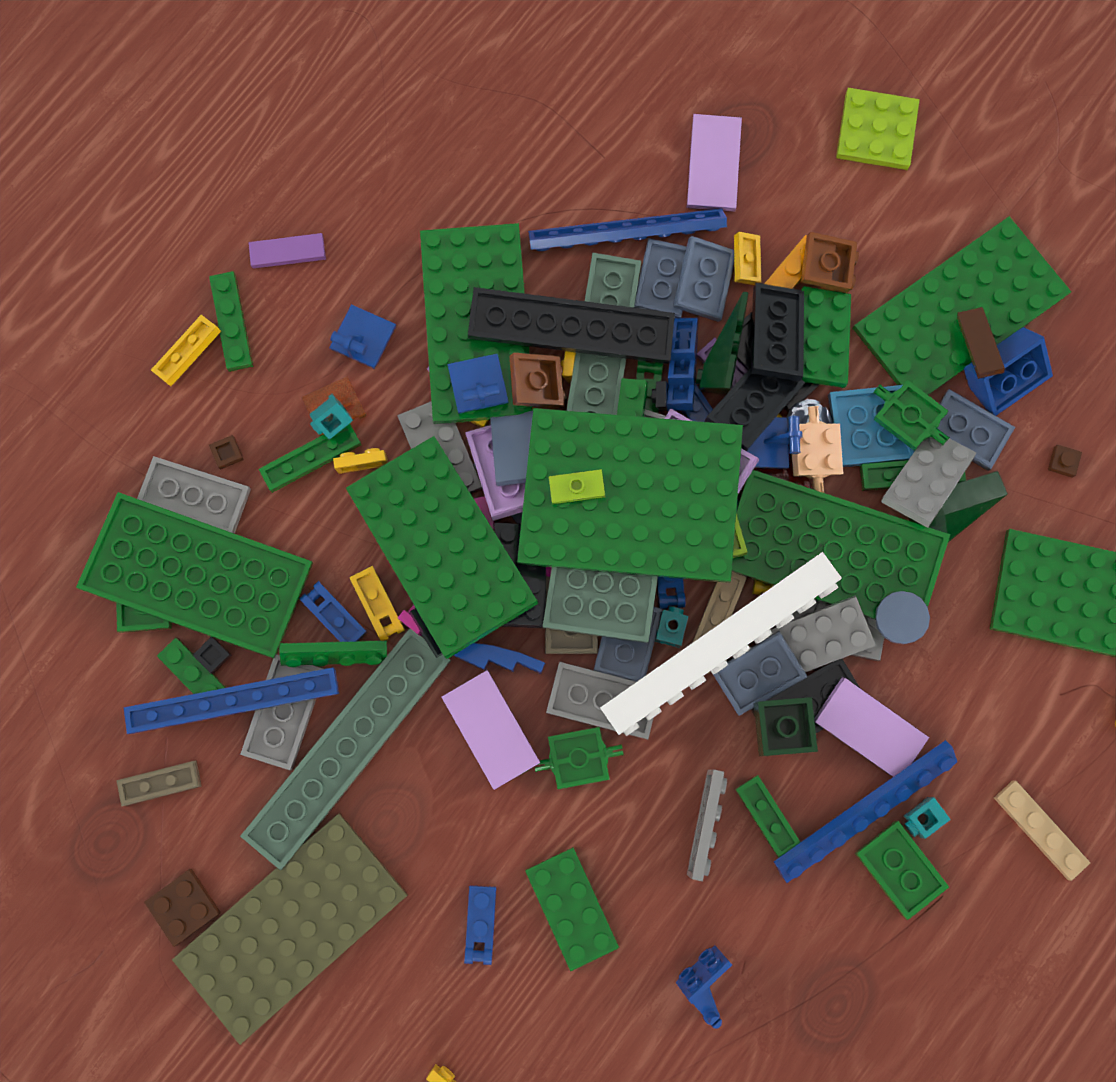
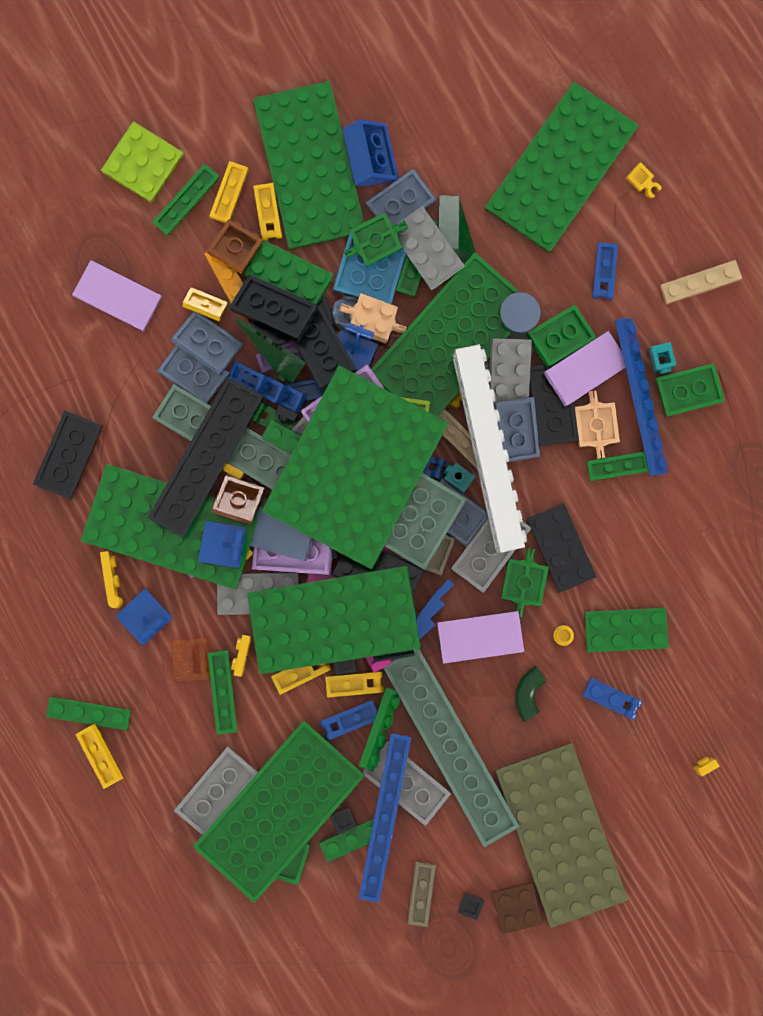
camera: 75 degrees left, 5 degrees up
reddish brown plate [209,435,244,470] -> none
medium lavender tile [249,233,326,269] -> none
teal brick [309,394,353,439] -> none
blue plate [528,209,727,251] -> none
lime plate [549,469,605,504] -> none
blue plate [676,945,732,1029] -> none
light grey plate [687,769,727,882] -> none
dark green brick [753,697,818,756] -> none
reddish brown tile [957,307,1005,379] -> none
reddish brown plate [1048,445,1082,478] -> none
none -> black plate [33,410,103,500]
none -> yellow plate [100,551,123,608]
none -> green plate [152,163,220,237]
none -> yellow plate [210,161,249,223]
none -> yellow plate [254,183,282,241]
none -> yellow plate [271,664,331,695]
none -> black plate [334,659,357,675]
none -> black plate [457,892,484,920]
none -> dark green cylinder [515,665,546,722]
none -> green plate [526,305,597,368]
none -> black plate [526,503,596,593]
none -> yellow plate [553,625,574,646]
none -> light nougat plate [574,391,620,459]
none -> blue plate [592,242,618,300]

